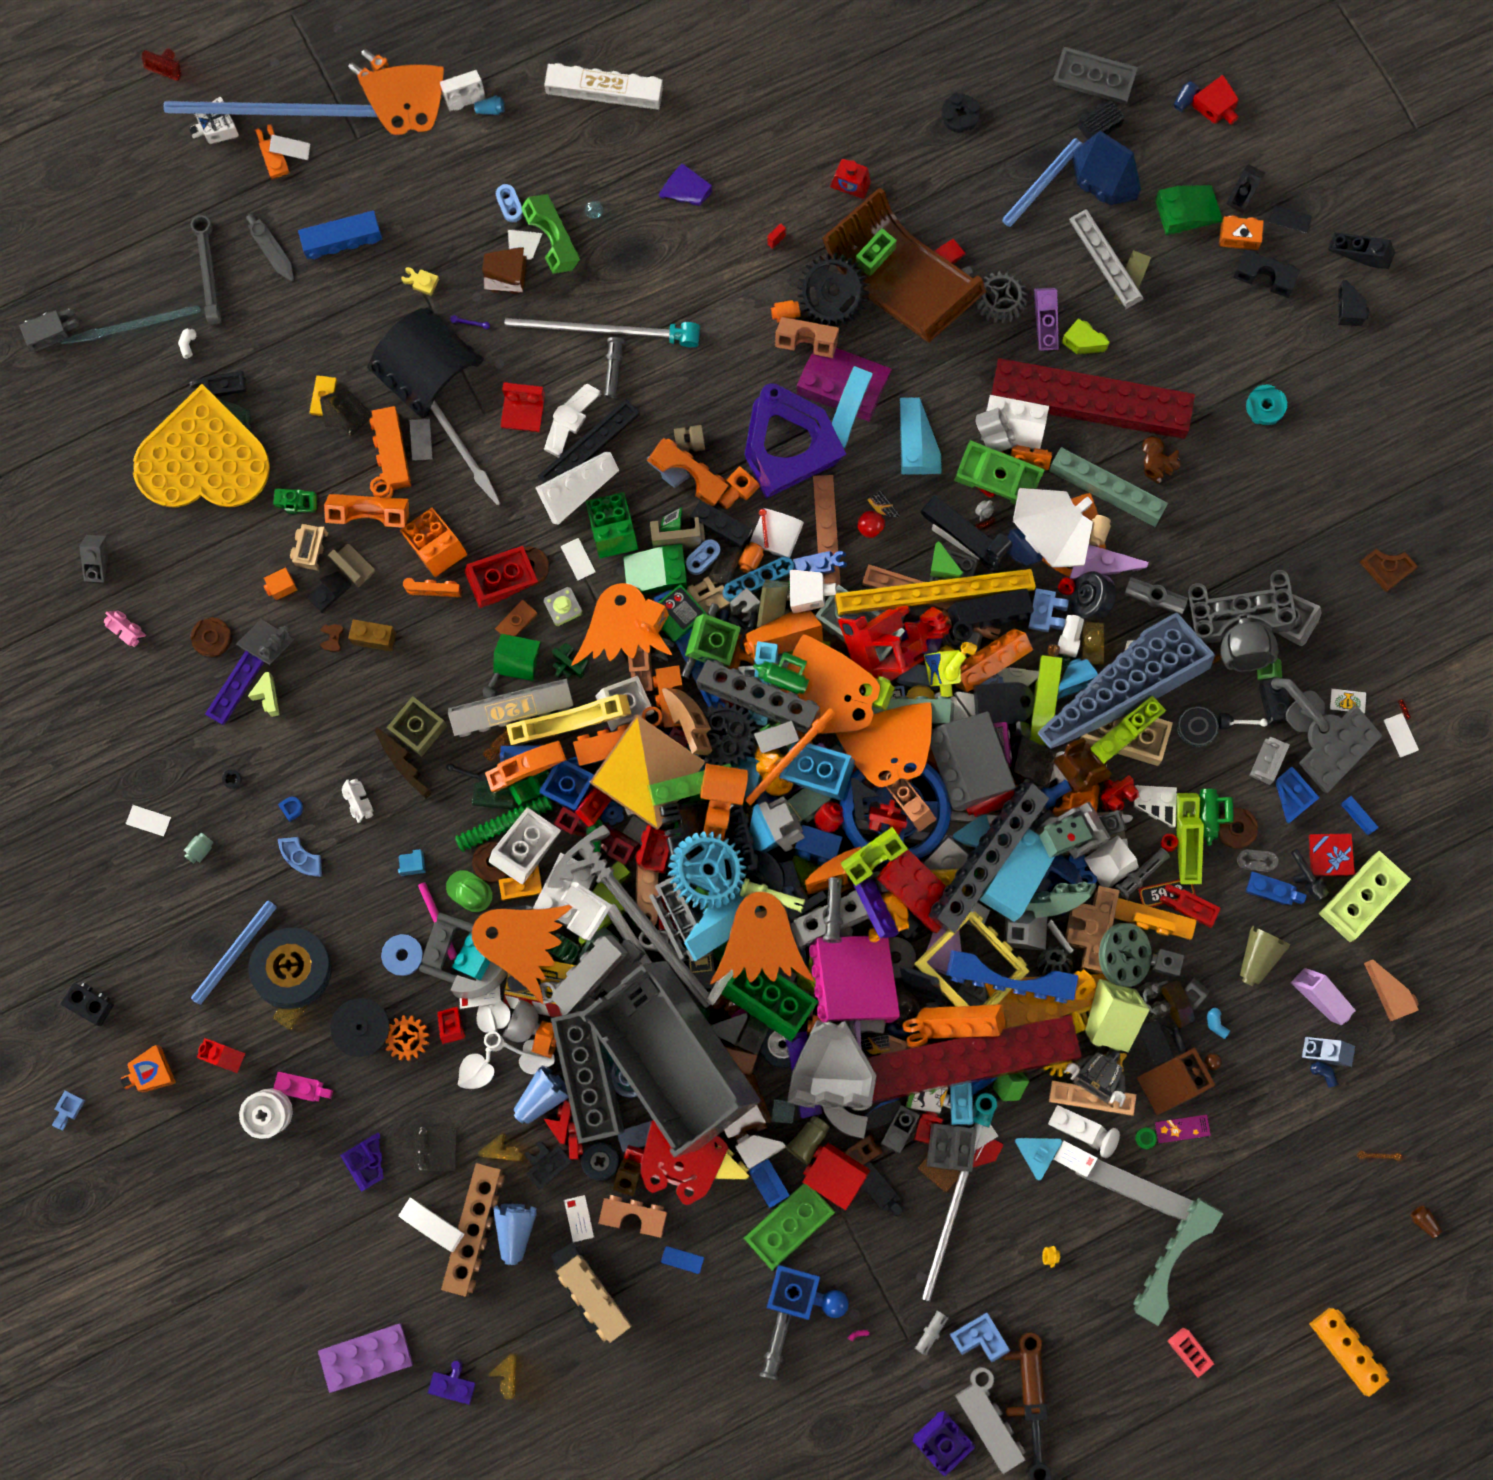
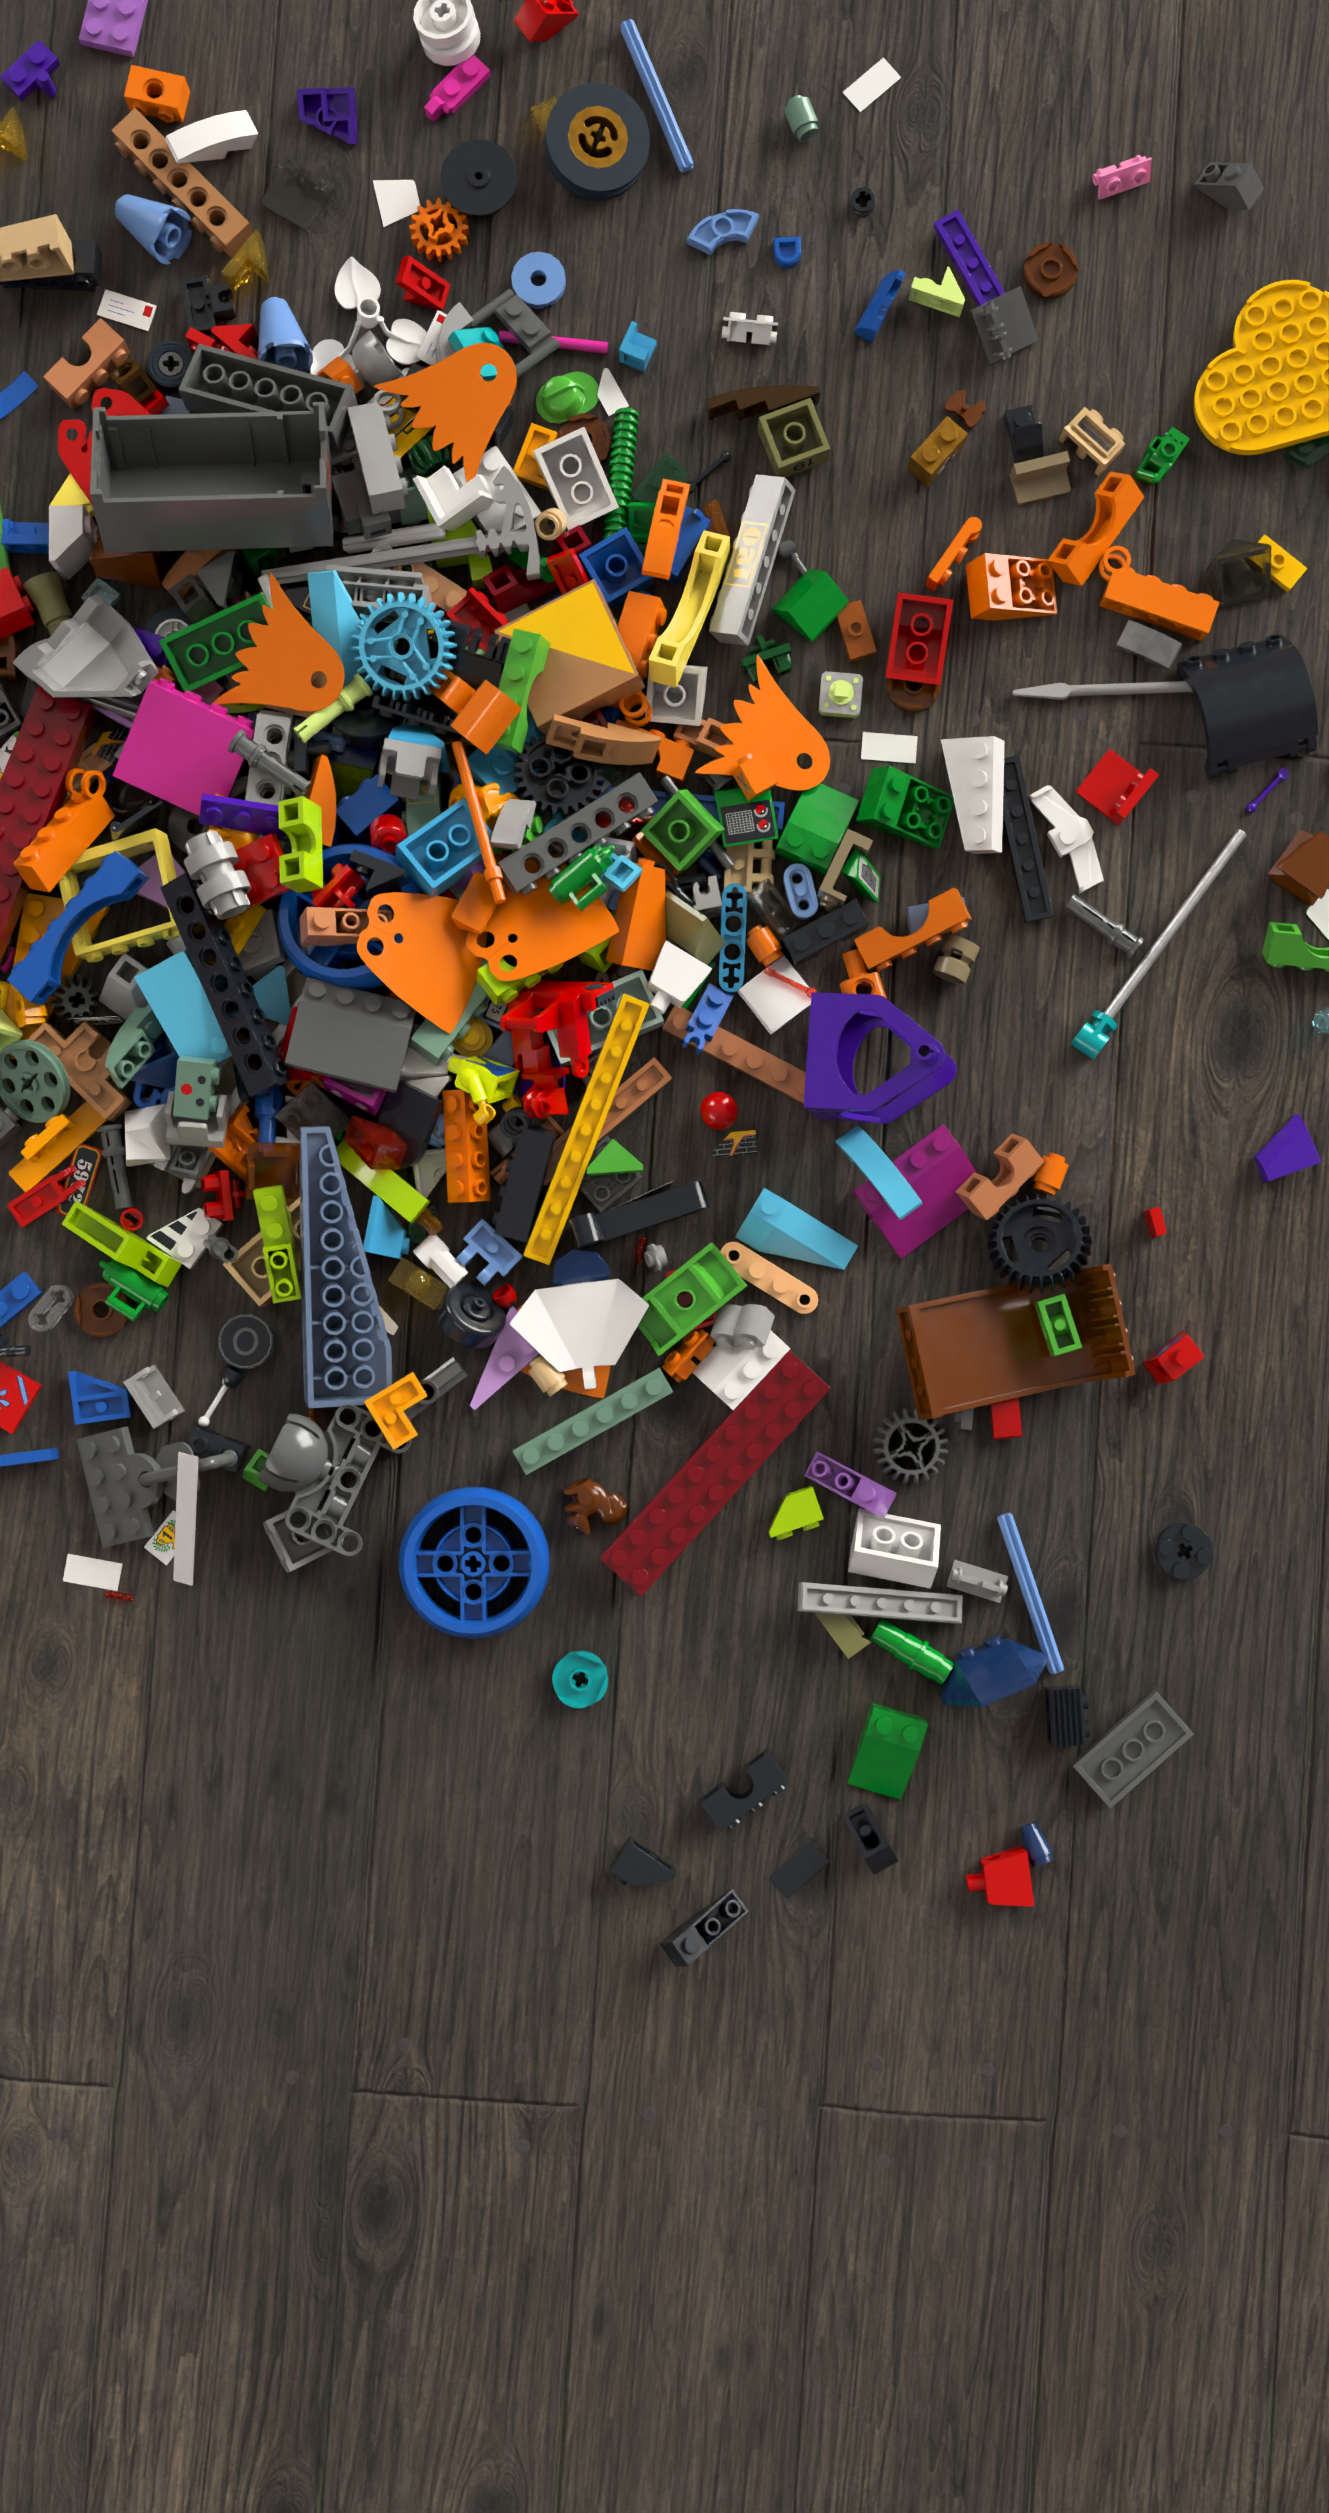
camera: 120 degrees right, 10 degrees up
orange brick [264,567,298,600] -> none
orange brick [1219,215,1263,251] -> none
reddish brown tile [1360,549,1418,593] -> none
none -> orange brick [124,65,190,123]
none -> white sticker [173,1452,199,1586]
none -> light grey piece [184,831,252,919]
none -> dark grey axle [203,1235,238,1263]
none -> clear red slope [344,1116,407,1170]
none -> light orange plate [364,1372,428,1450]
none -> white sticker [373,180,420,227]
none -> blue wheel [398,1487,550,1639]
none -> orange slope [451,872,506,934]
none -> tan brick [535,508,567,540]
none -> white sticker [597,368,629,416]
none -> light nougat plate [720,1242,818,1314]
none -> white slope [848,1508,941,1588]
none -> blue slope [853,270,906,343]
none -> green piece [869,1618,954,1685]
none -> light grey hinge [947,1559,1008,1603]

